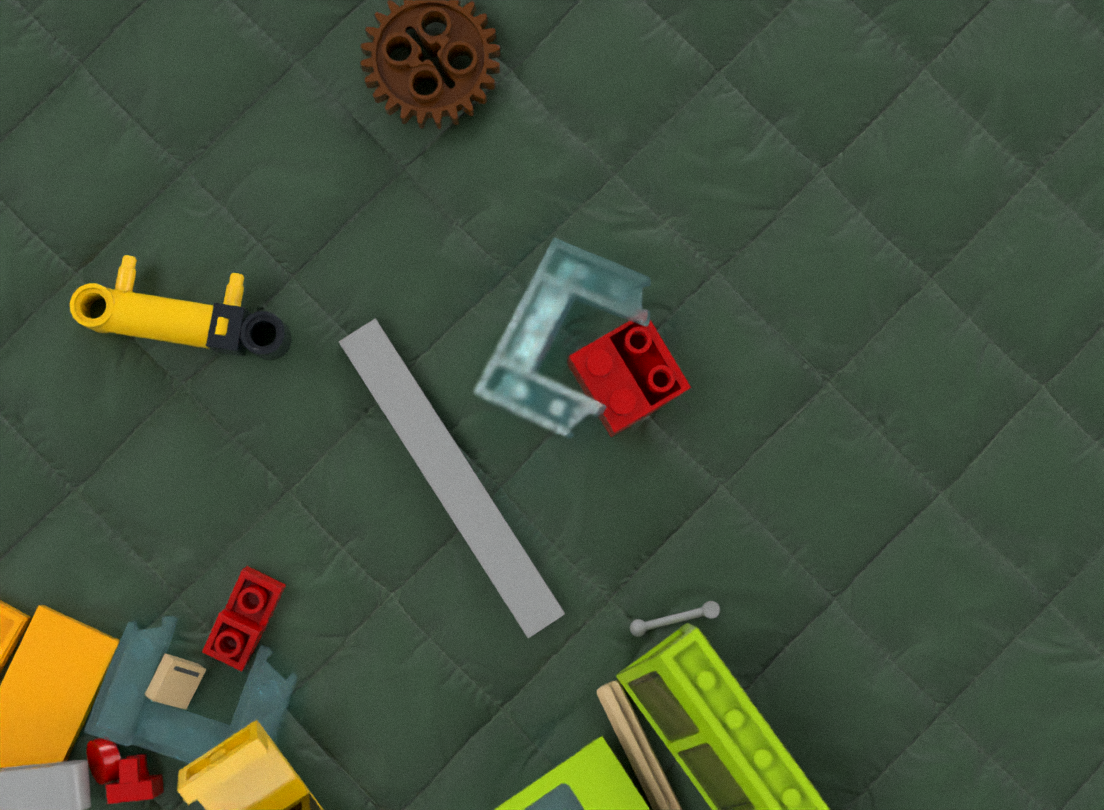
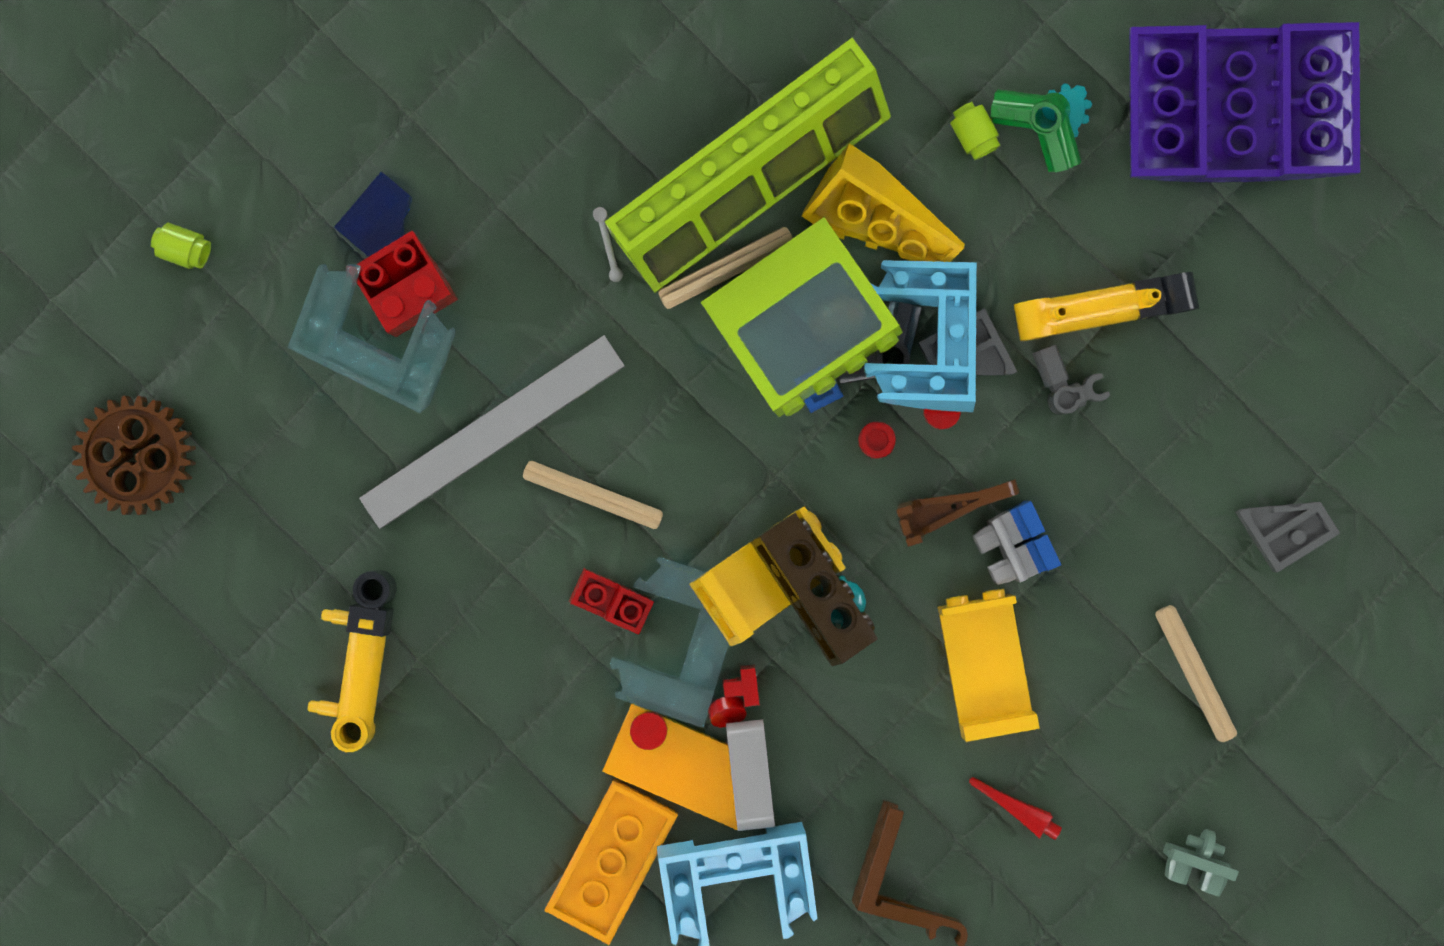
camera: 85 degrees left, 5 degrees up
tan tile [144,654,206,710] -> none
none -> lime brick [151,222,211,269]
none -> clear blue wing [334,171,412,257]
none -> tan axle [523,461,663,529]
none -> red tile [630,711,668,750]

